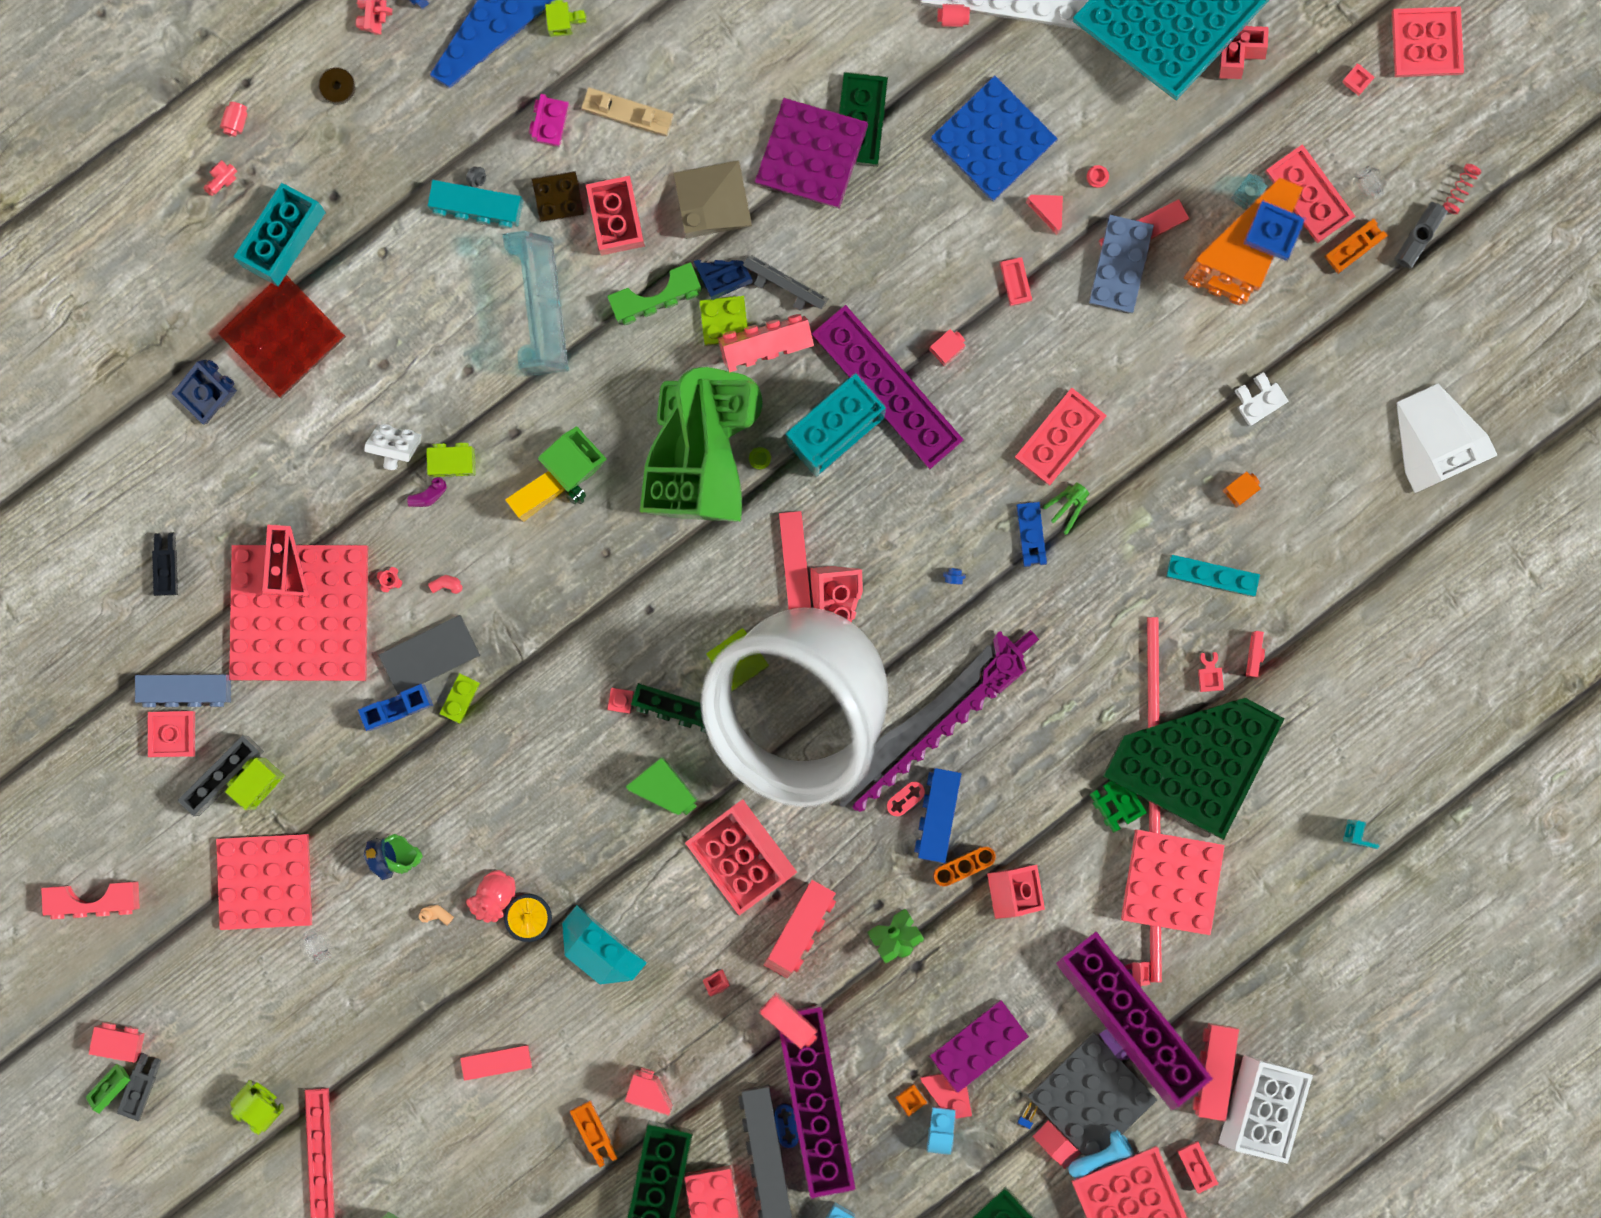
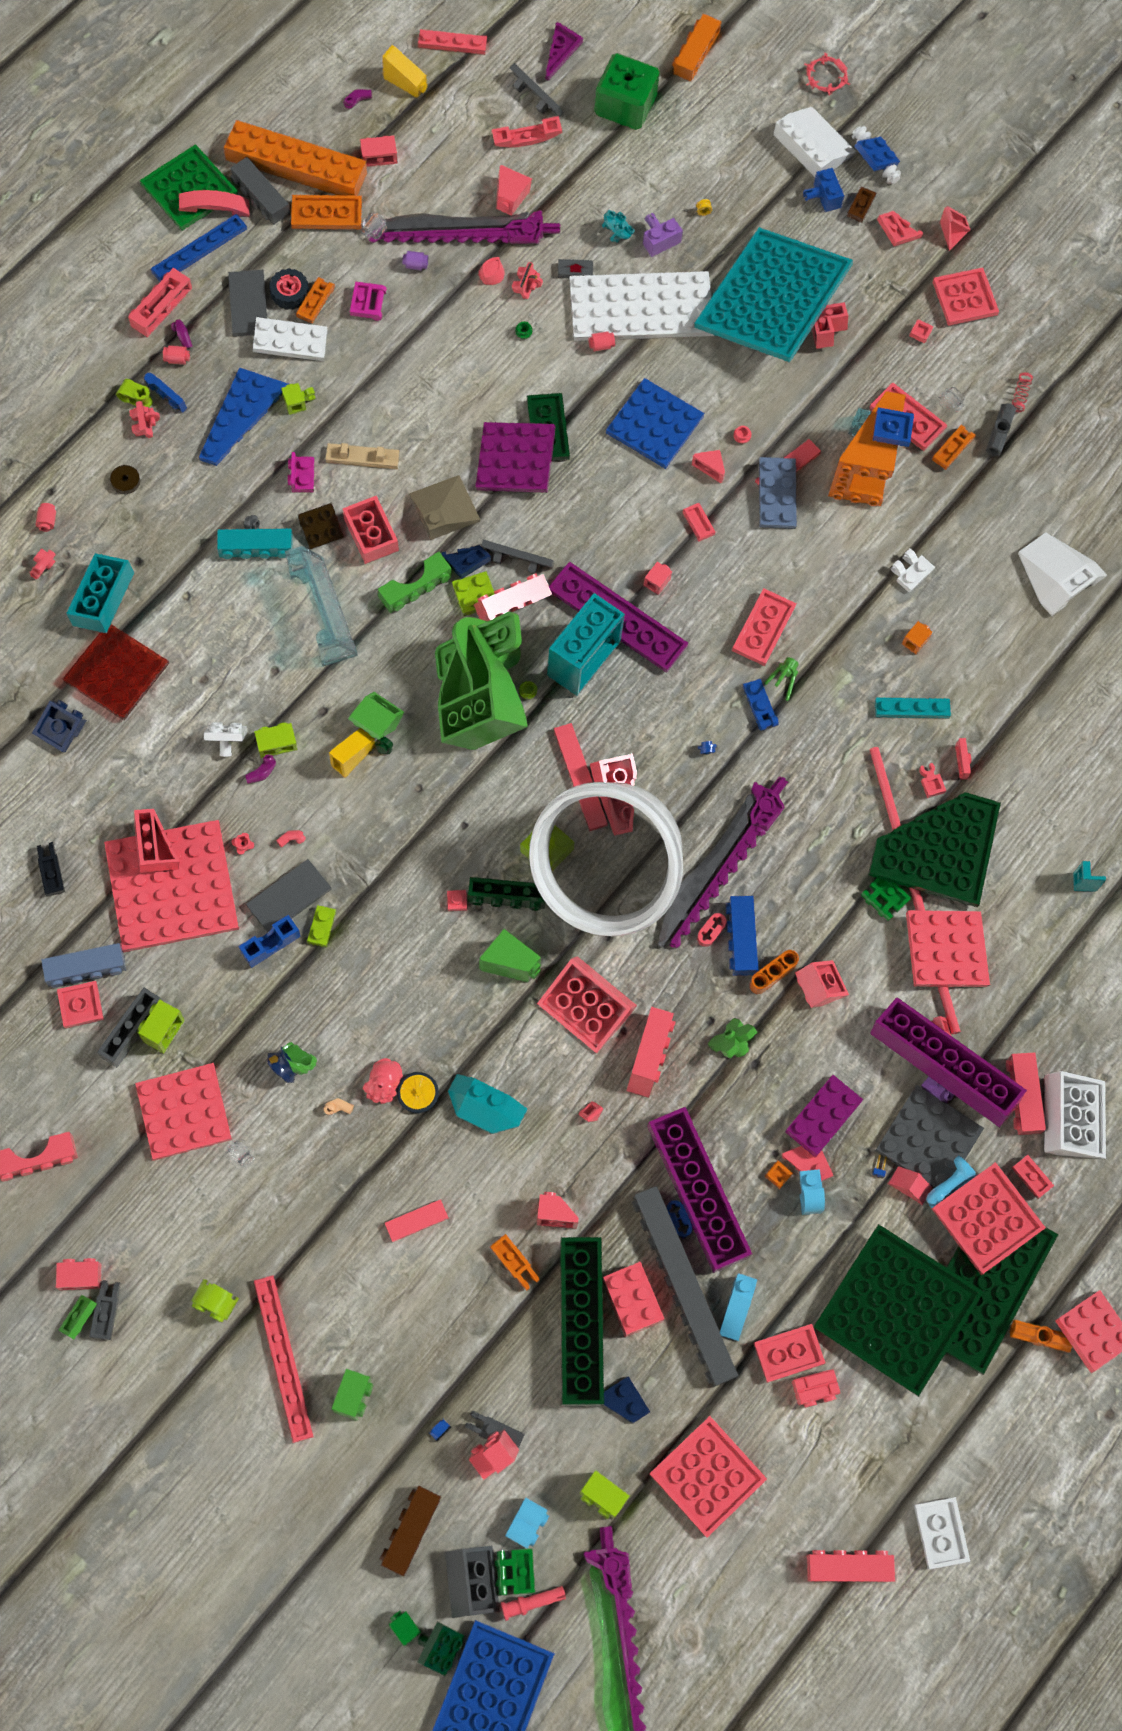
camera: 25 degrees left, 15 degrees down
coral slope [760,992,817,1048] -> none

